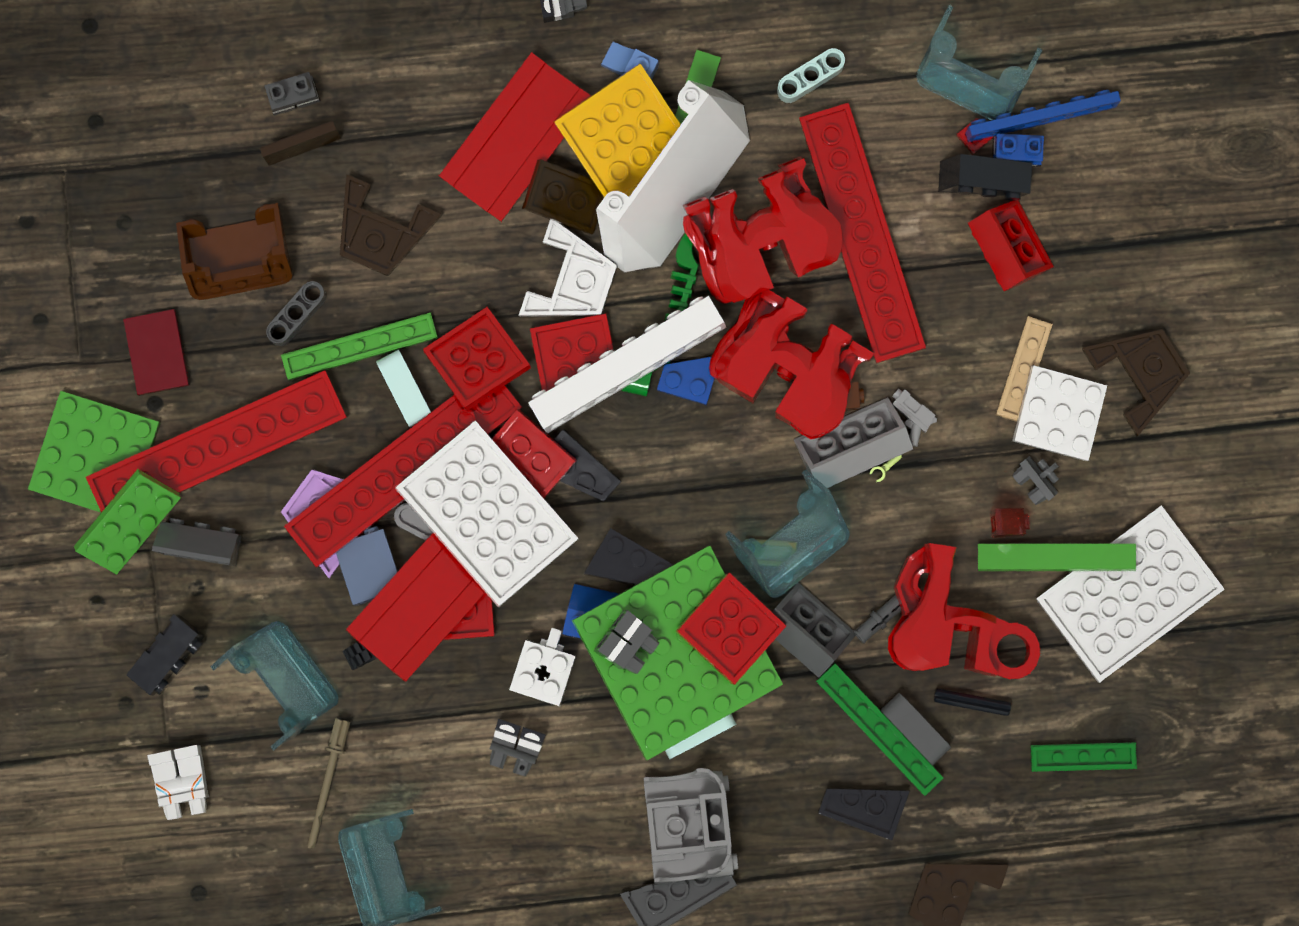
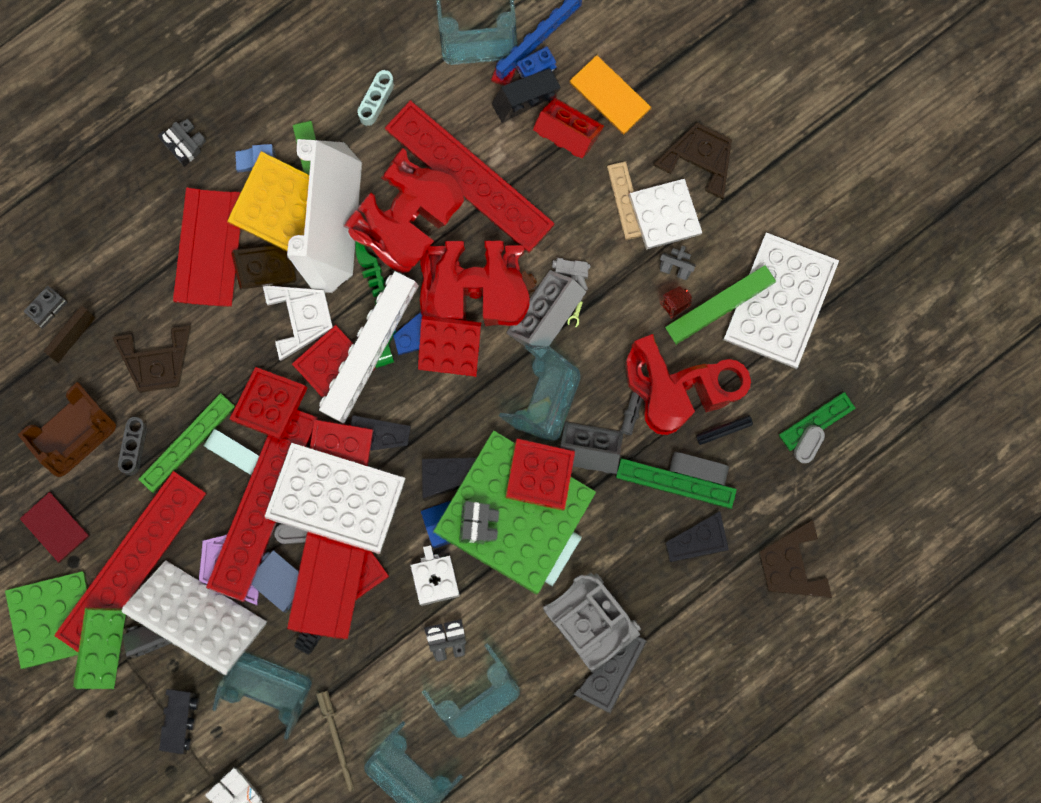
camera: 30 degrees left, 5 degrees down
none -> white plate [122,561,267,675]
none -> red plate [418,315,481,377]
none -> clear light blue windscreen [422,643,520,738]
none -> light orange tile [570,55,651,135]
none -> light grey tile [794,425,825,463]

